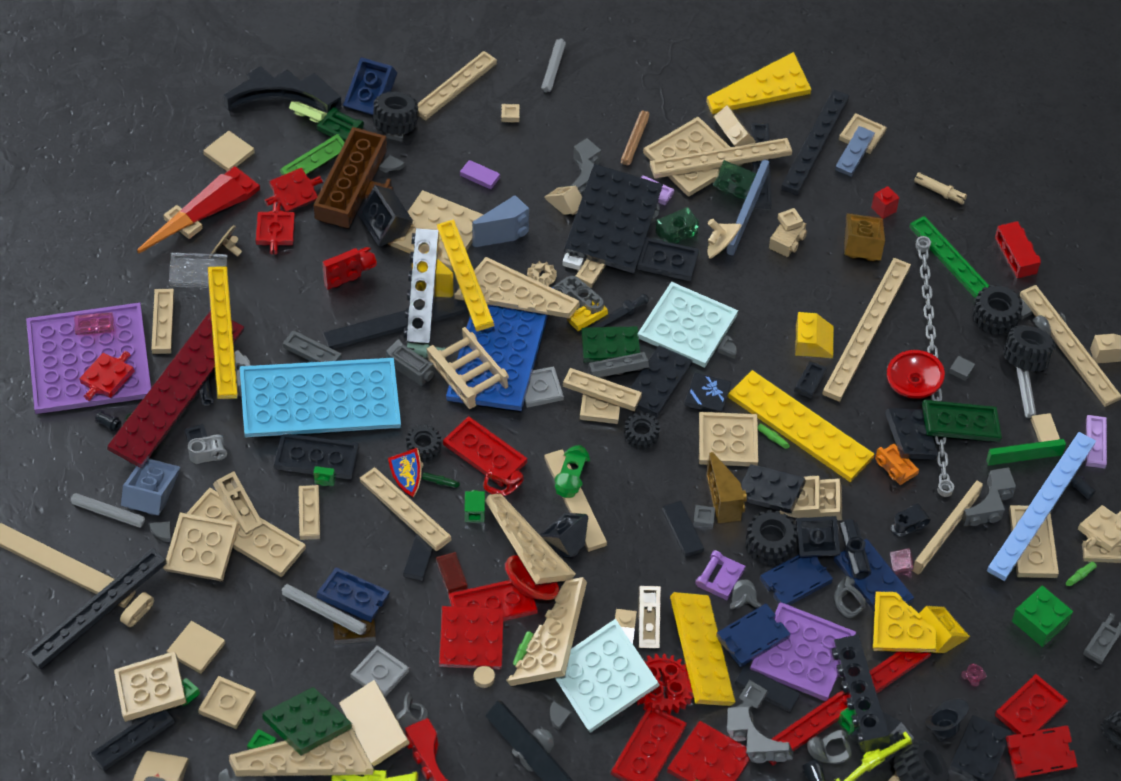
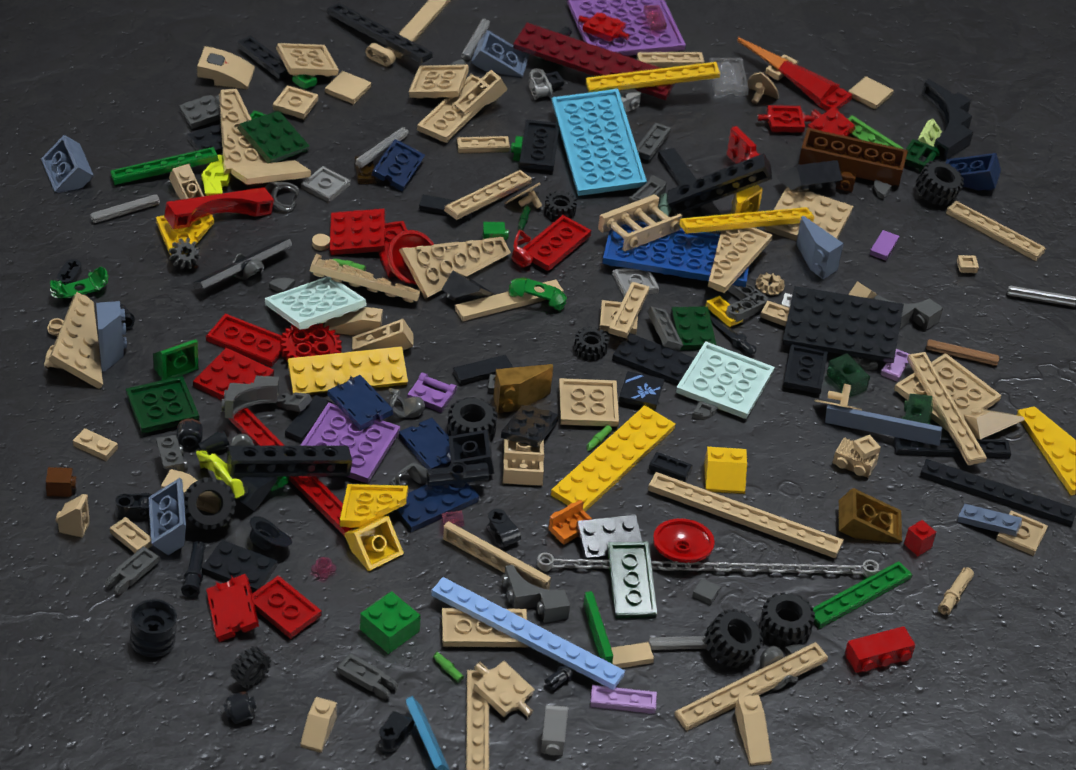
camera: 85 degrees right, 10 degrees down
clear red tile [436,552,468,594] -> none

